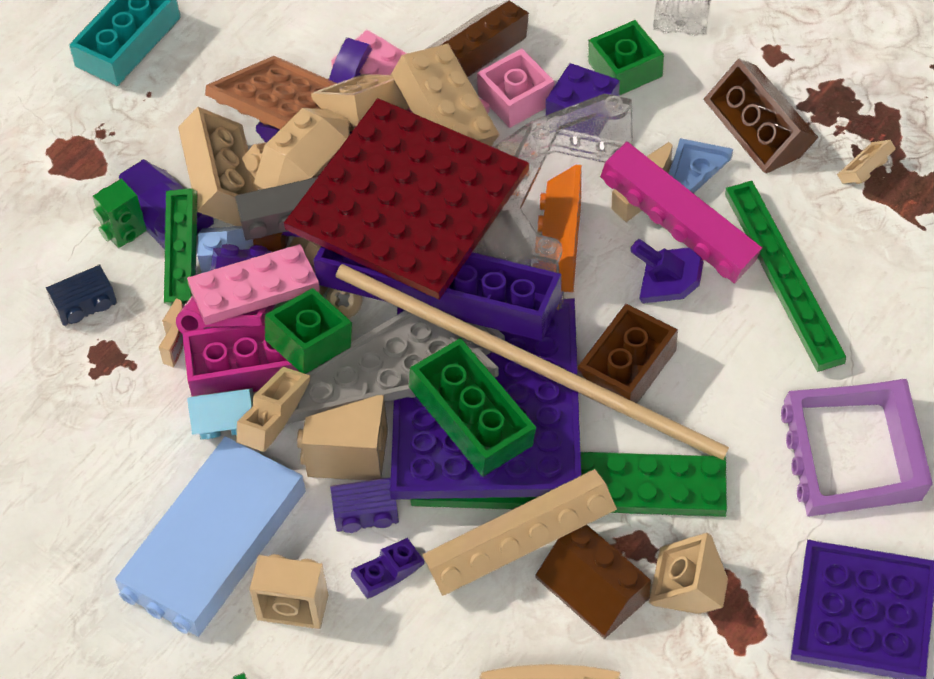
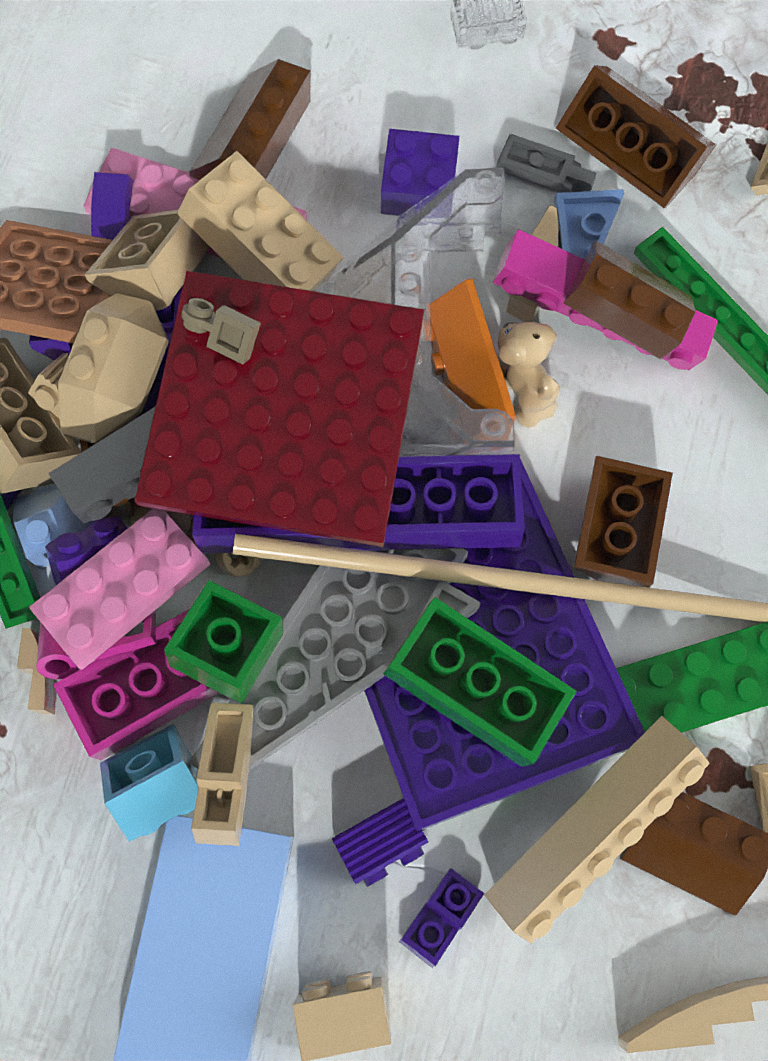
camera: 25 degrees left, 20 degrees up
tan slope [297,395,388,481] -> none
bright pink brick [477,49,554,128] -> none
green brick [588,20,664,96] -> none
dark purple piece [630,239,704,304] -> none
none -> dark tan plate [181,298,261,364]
none -> dark grey hinge [496,134,596,193]
none -> tan animal [497,322,560,428]
none -> reddish brown slope [564,240,695,359]

